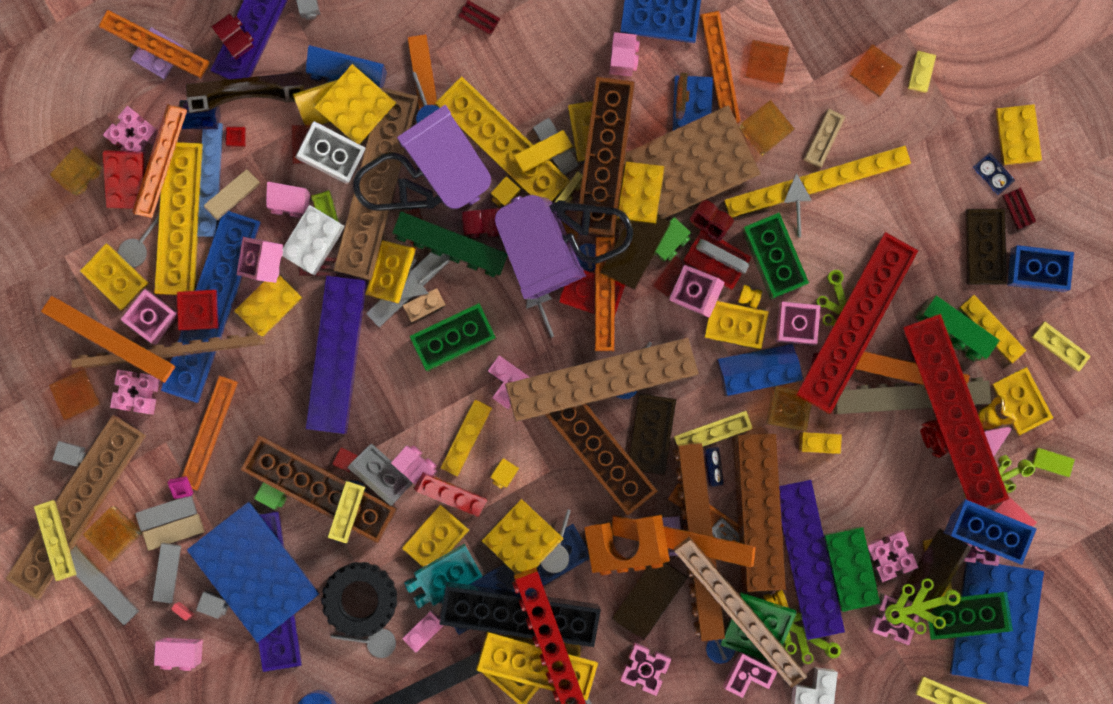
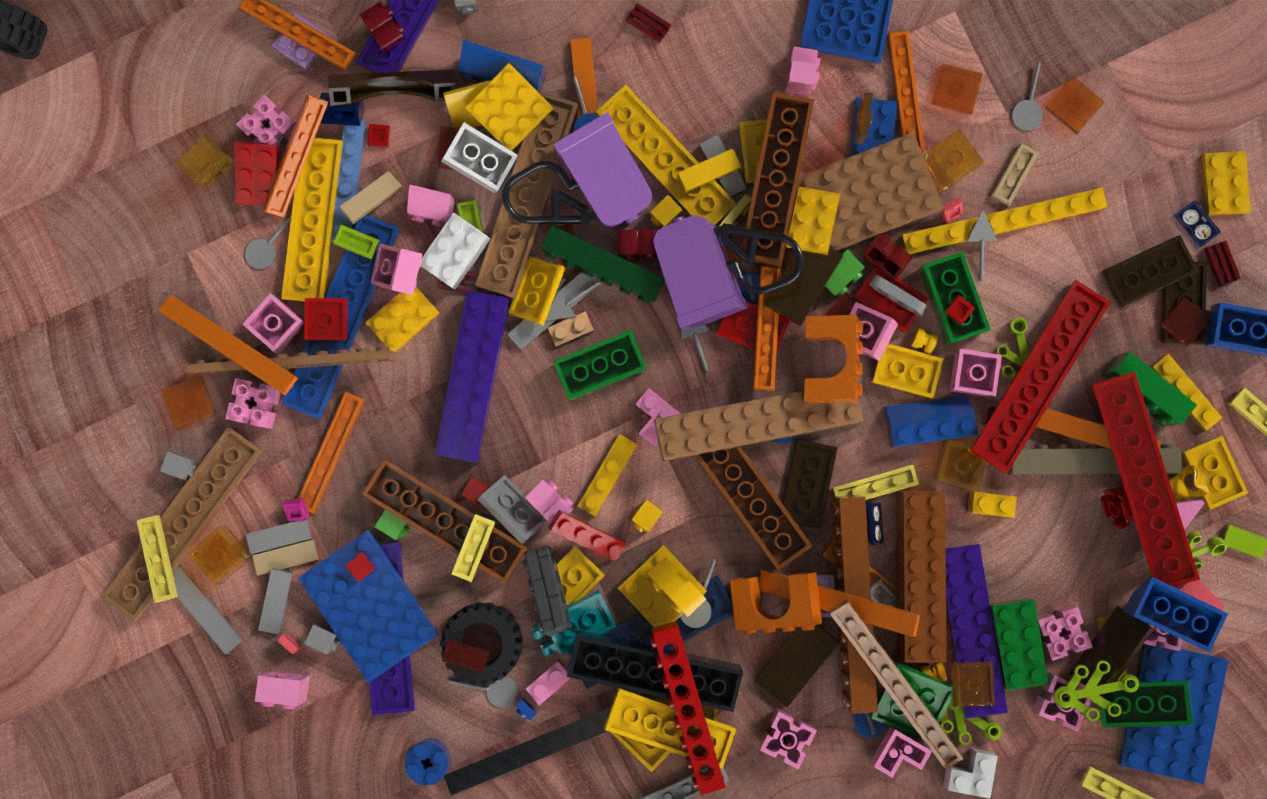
camera: 15 degrees right, 0 degrees up
yellow plate [80,243,149,311] -> none
light yellow plate [908,51,936,93] -> none
none -> lime tile [333,225,380,260]
none -> red tile [345,552,376,582]
none -> clear red plate [442,640,490,673]
none -> blue plate [515,697,537,720]
none -> dark grey brick [523,545,572,636]
none -> yellow brick [647,556,706,617]
none -> orange arch [804,315,863,403]
none -> coral tile [941,197,964,224]
none -> red tile [944,295,975,325]
none -> clear orange plate [951,662,995,707]
none -> light grey piece [1012,62,1043,131]
none -> dark brown tile [1102,235,1199,308]
none -> clear red piece [1161,297,1211,347]

